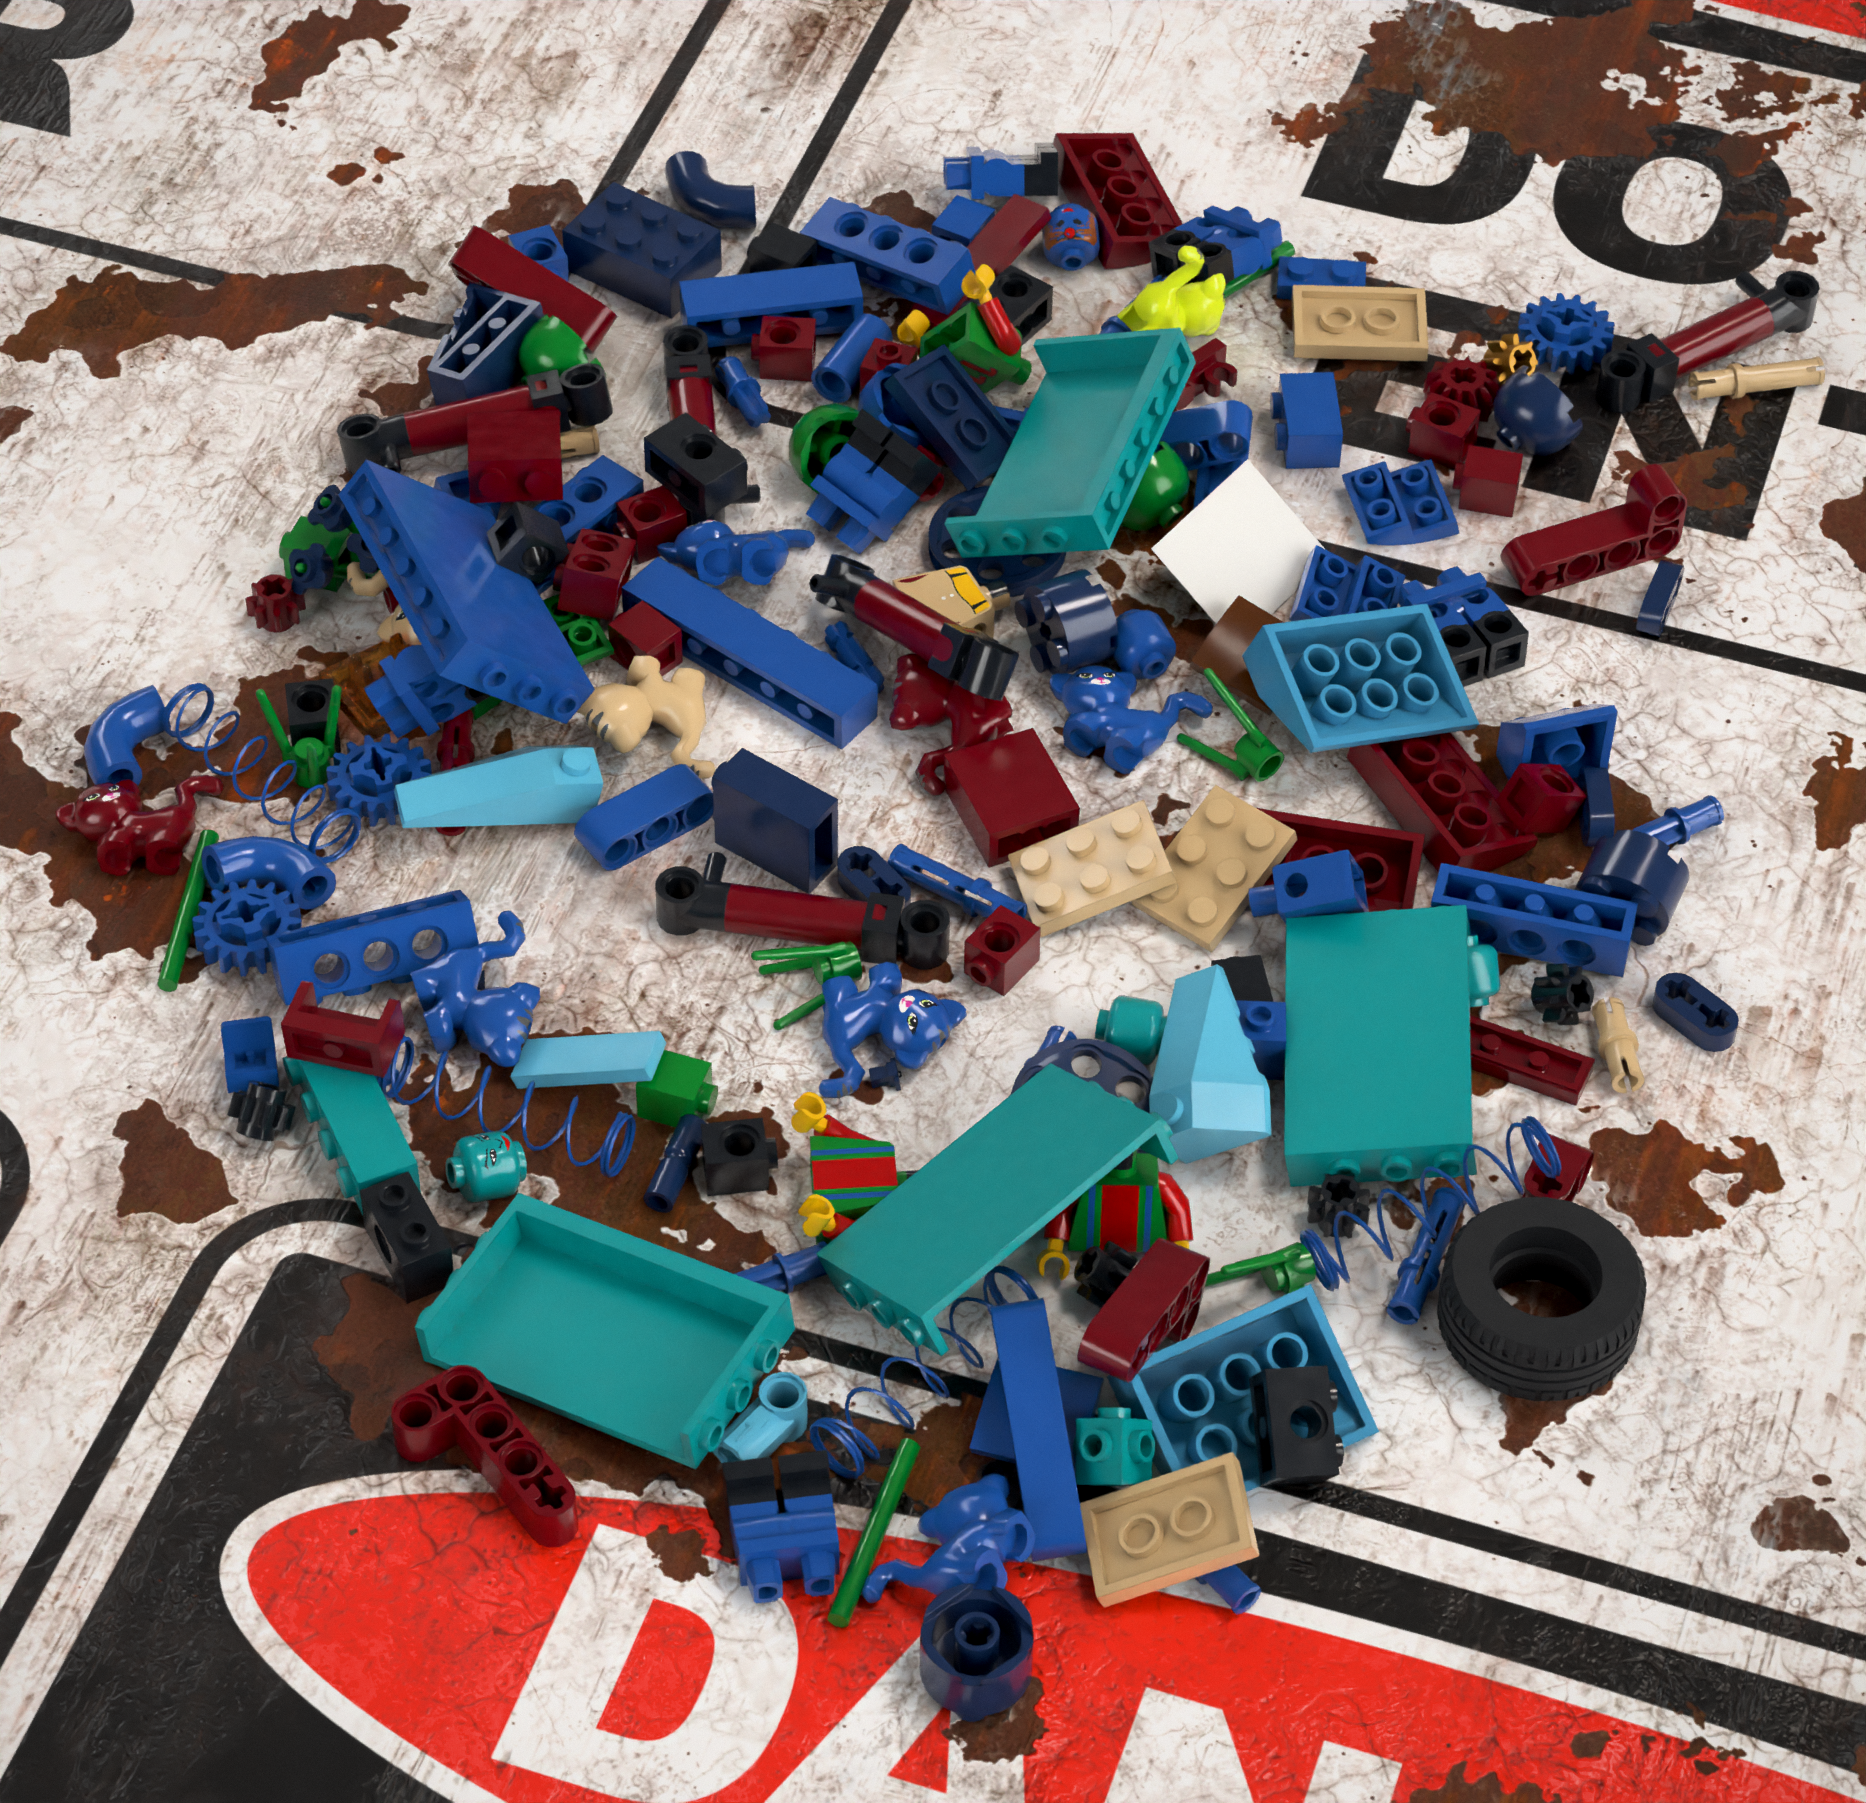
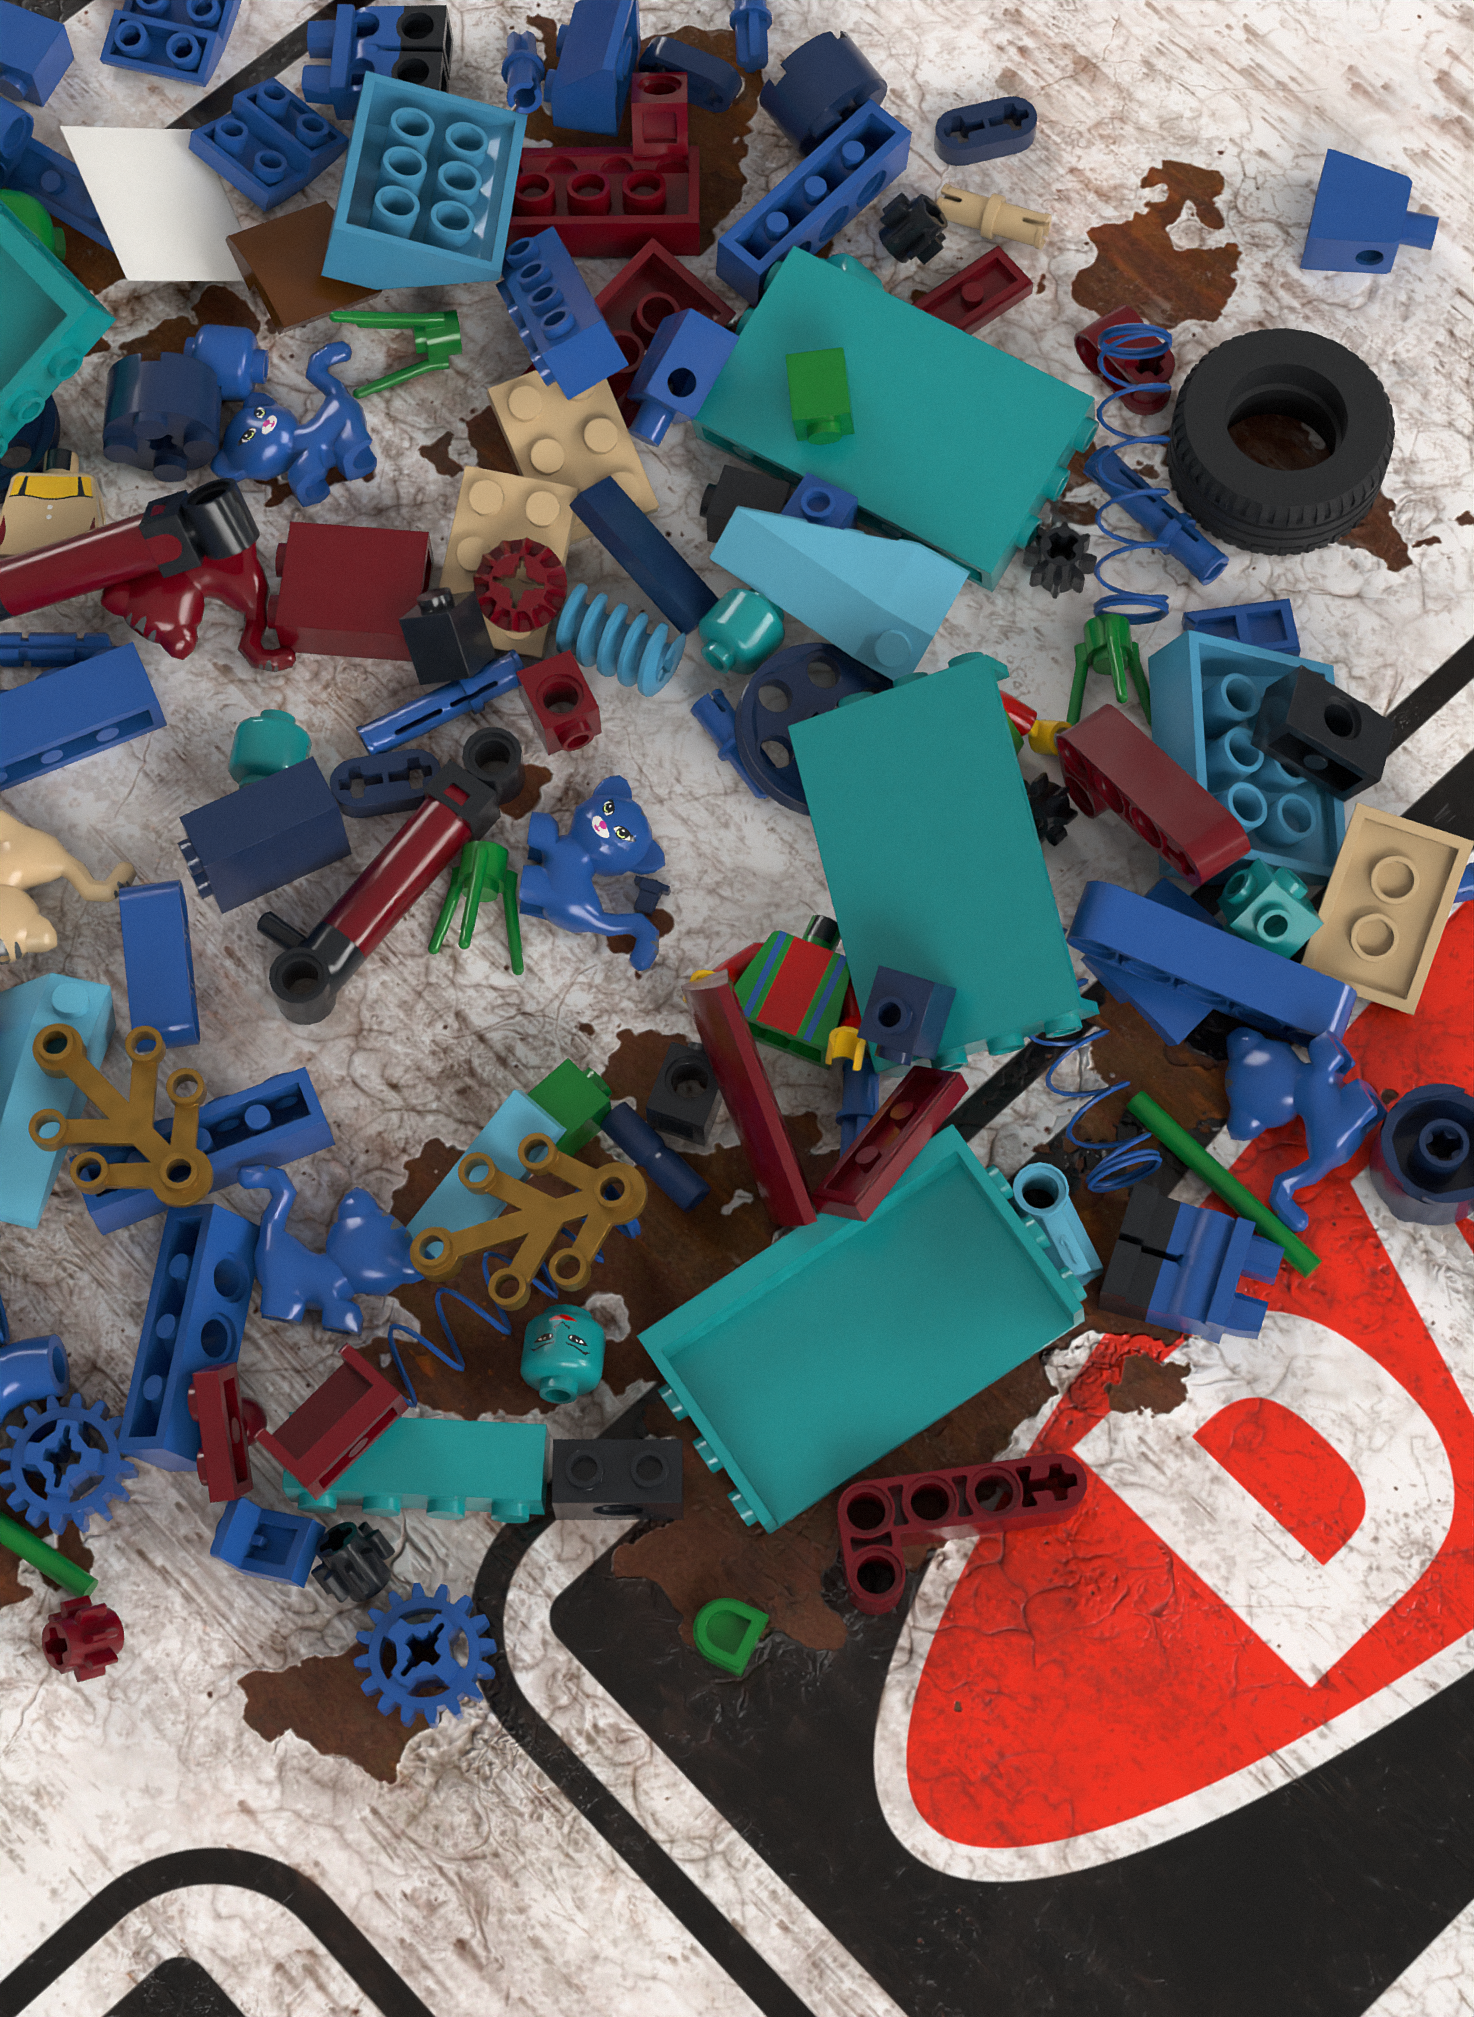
camera: 60 degrees left, 20 degrees up
none -> pearl gold plant [28,1023,214,1208]
none -> dark red gear [41,1595,124,1682]
none -> blue brick [69,1067,335,1235]
none -> dark red plate [188,1362,268,1503]
none -> teal head [228,709,312,789]
none -> blue gear [353,1582,497,1729]
none -> black brick [399,587,496,685]
none -> pearl gold plant [410,1133,648,1311]
none -> dark red gear [473,537,568,633]
none -> blue brick [495,226,629,400]
none -> blue axle [501,30,545,114]
none -> dark azure piece [555,583,686,697]
none -> dark blue tile [569,476,719,636]
none -> dark red slope [681,969,817,1226]
none -> green tile [693,1598,769,1678]
none -> green brick [785,347,855,445]
none -> dark red tile [810,1065,969,1222]
none -> dark blue brick [857,965,957,1066]
none -> blue tile [1181,598,1301,657]
none -> blue torso [1300,149,1439,274]

